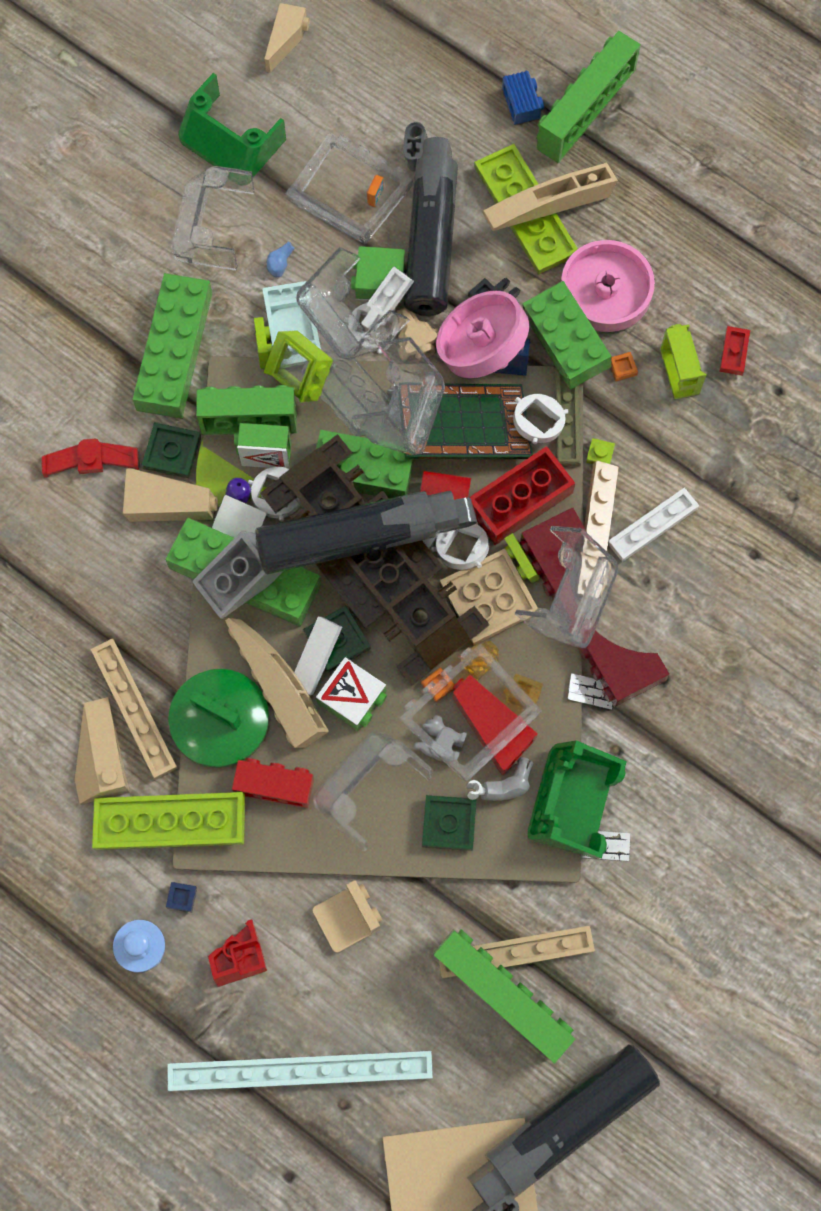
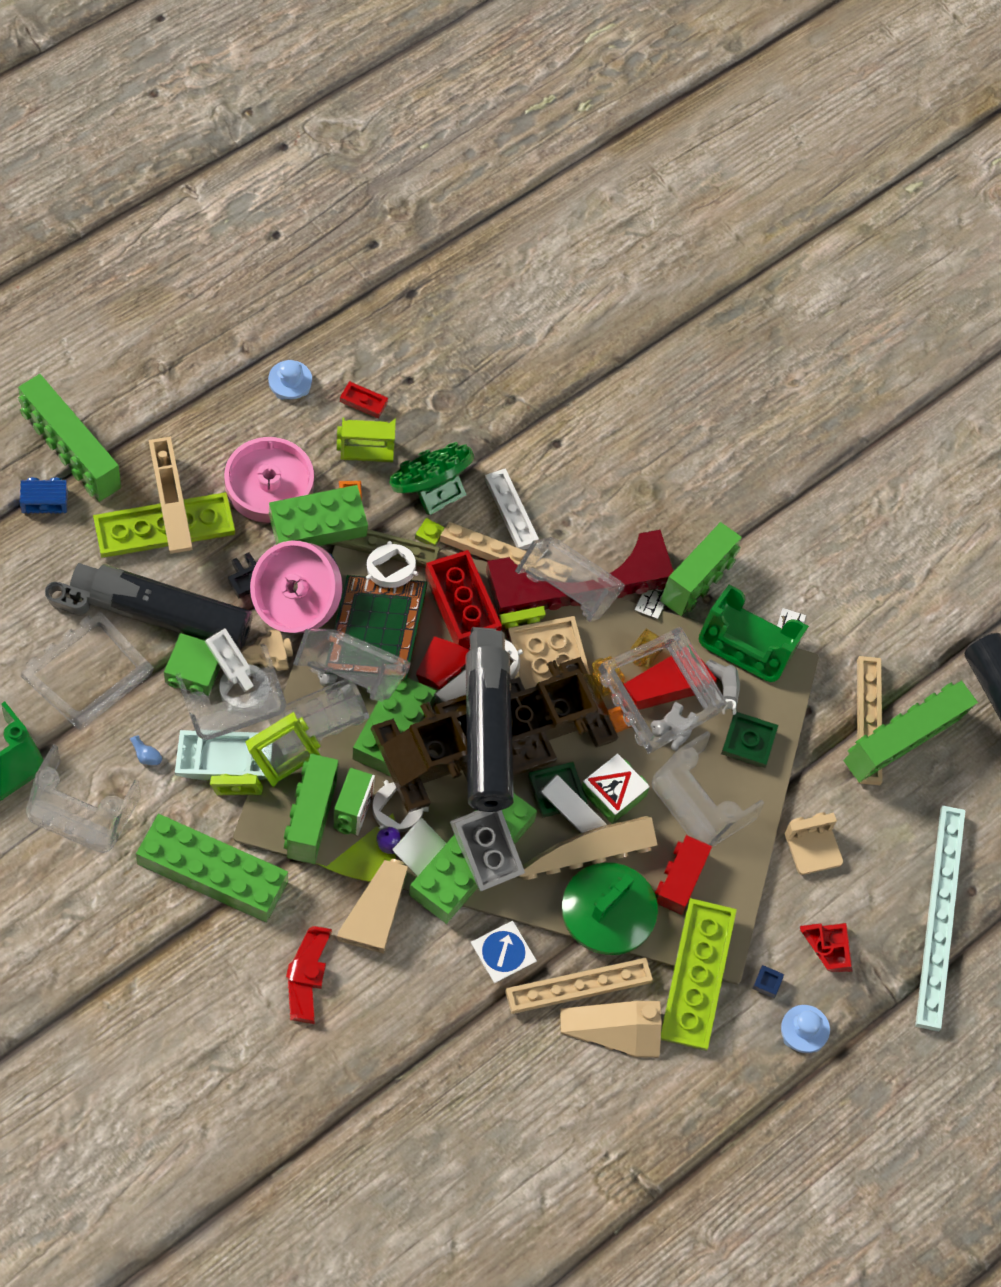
camera: 85 degrees left, 10 degrees down
dark green plate [142,422,201,479] -> none
orange tile [367,175,384,207] -> none
none -> light blue plate [268,360,312,400]
none -> green bracket [389,442,474,515]
none -> piece [471,921,537,983]
none -> bright green brick [660,522,742,617]

